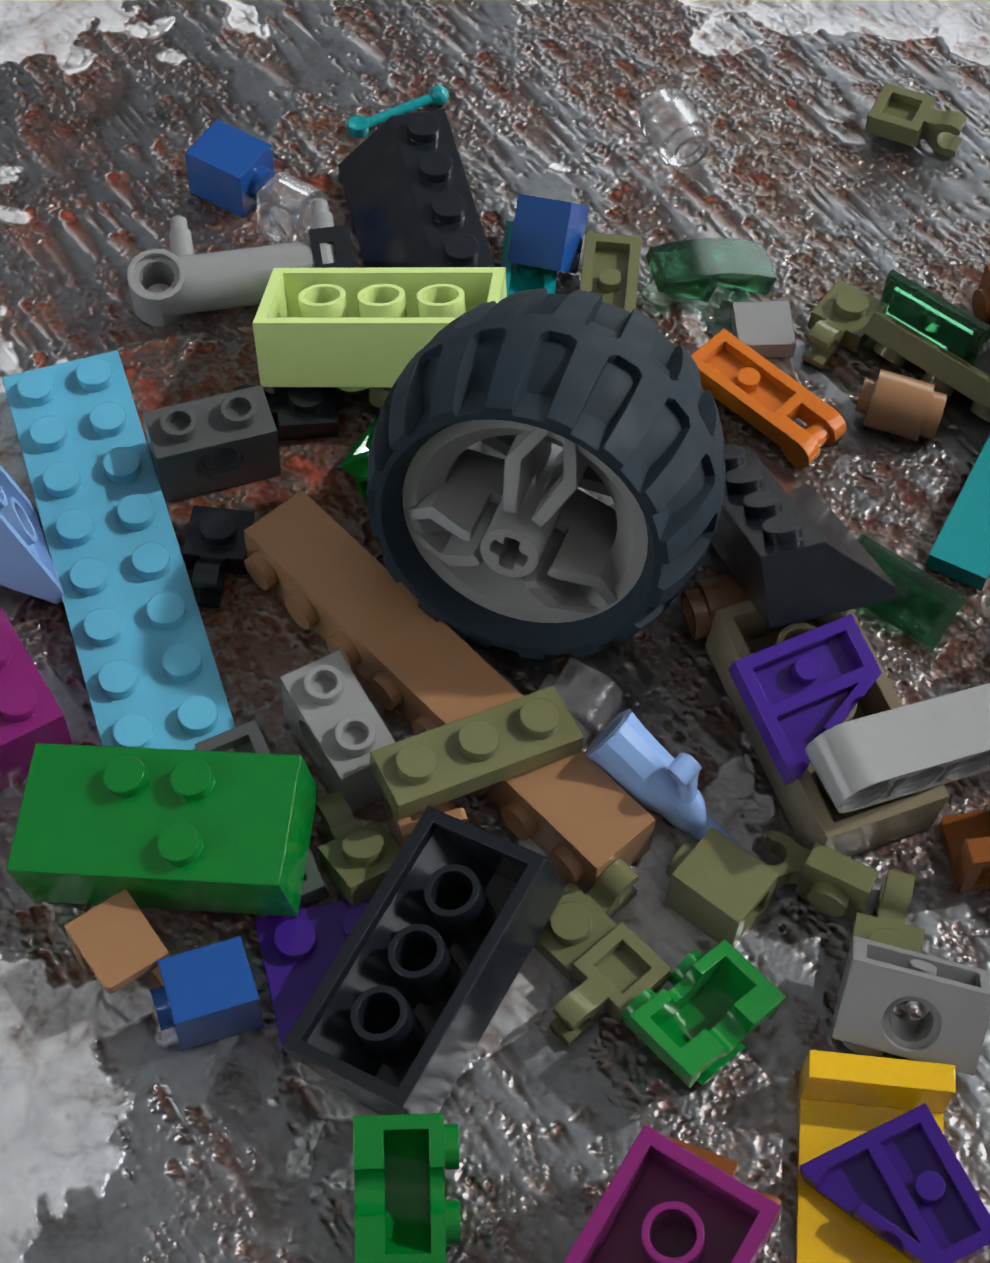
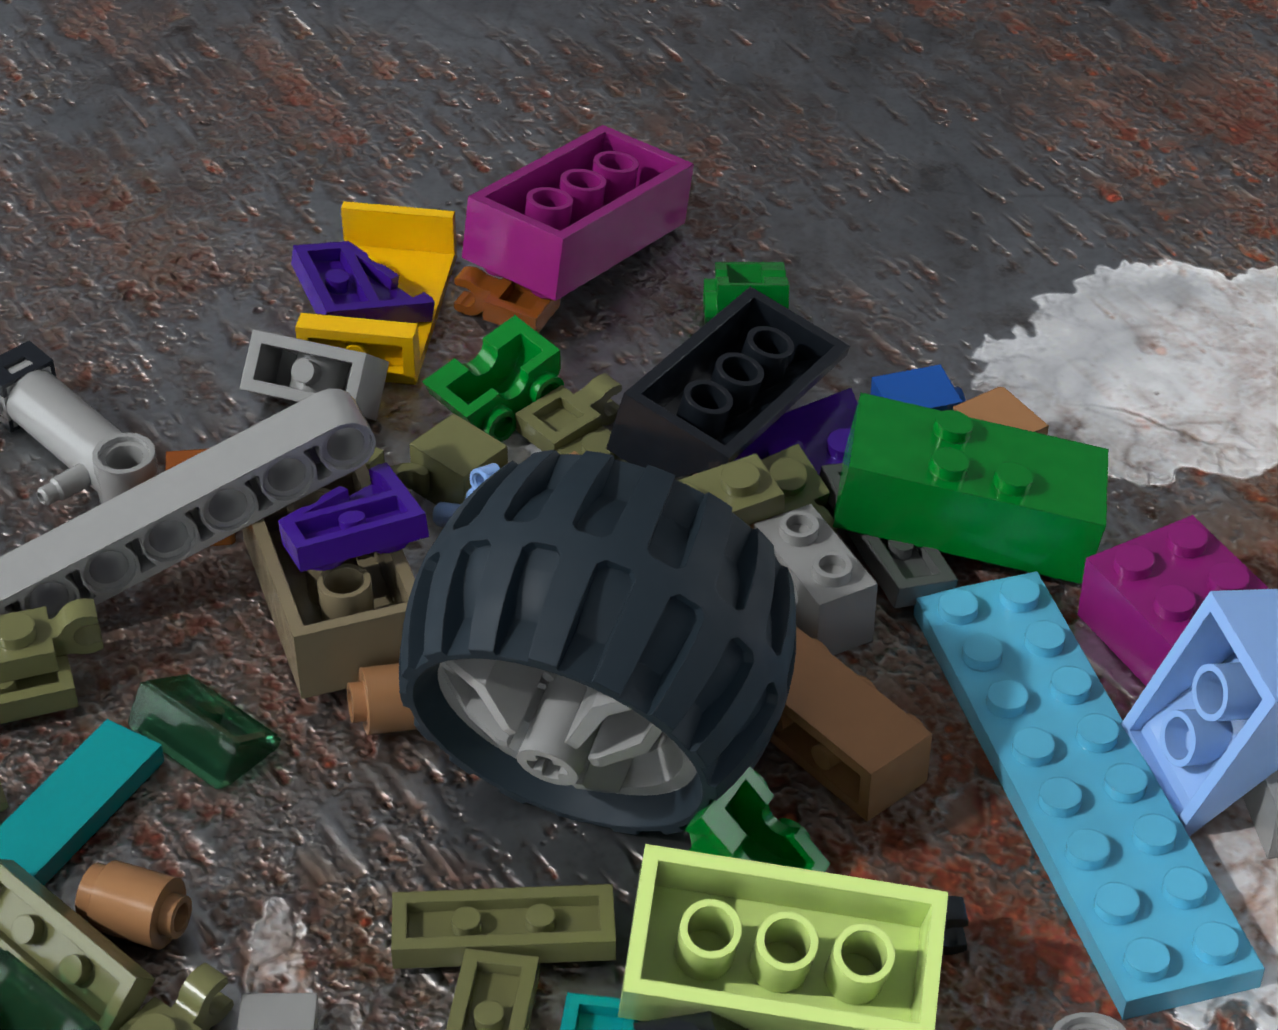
camera: 175 degrees left, 15 degrees down
dark grey brick [142,385,281,503] -> none
black plate [182,505,255,608] -> none
orange plate [690,329,847,468] -> none
black slope [711,445,898,629] -> none

